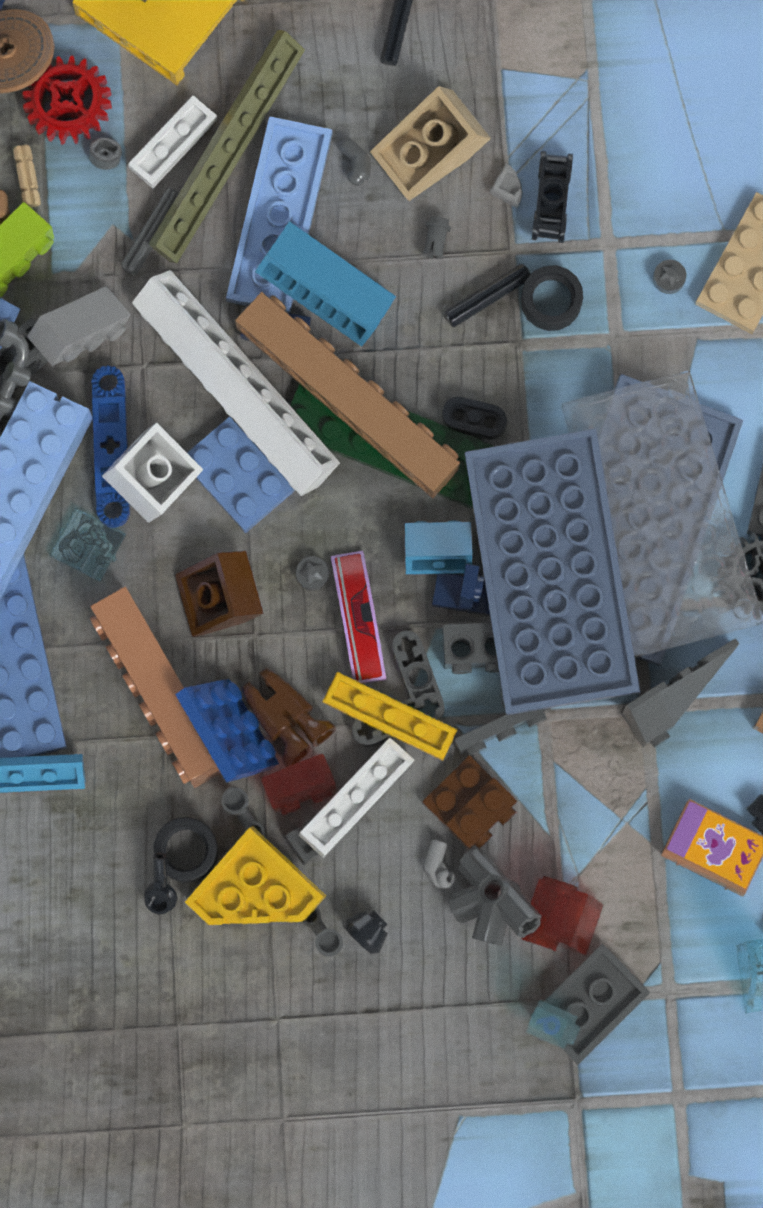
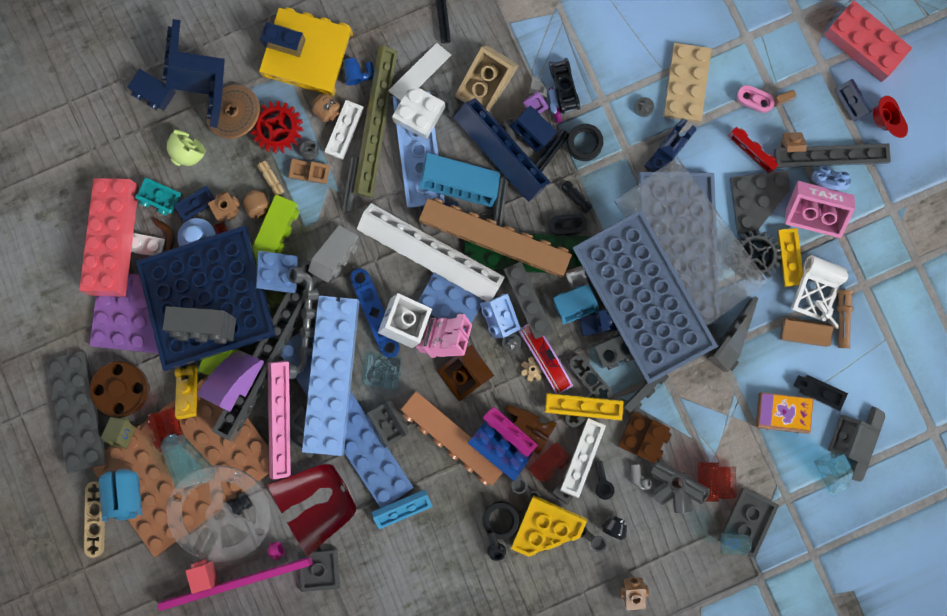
camera: 20 degrees left, 5 degrees up
none -> medium nougat slope [288,159,330,184]
none -> medium nougat head [311,94,340,122]
none -> blue piece [342,58,374,86]
none -> dark grey bracket [365,400,409,448]
none -> white sticker [388,43,451,101]
none -> white brick [392,84,445,140]
none -> bright pink hips [416,314,472,358]
none -> dark blue brick [453,98,551,202]
none -> light blue bracket [480,293,521,338]
none -> dark pink plate [483,407,538,457]
none -> dark grey axle [493,178,508,227]
none -> dark grey plate [504,262,553,340]
none -> dark blue brick [510,105,557,153]
none -> tan plant [521,357,543,382]
none -> medium lavender plate [523,91,549,113]
none -> light blue piece [548,87,562,123]
none -> black axle [561,181,593,213]
none -> light grey tile [565,266,589,290]
none -> black plate [595,461,614,500]
none -> medium nougat brick [620,577,649,610]
none -> dark blue plate [644,118,697,172]

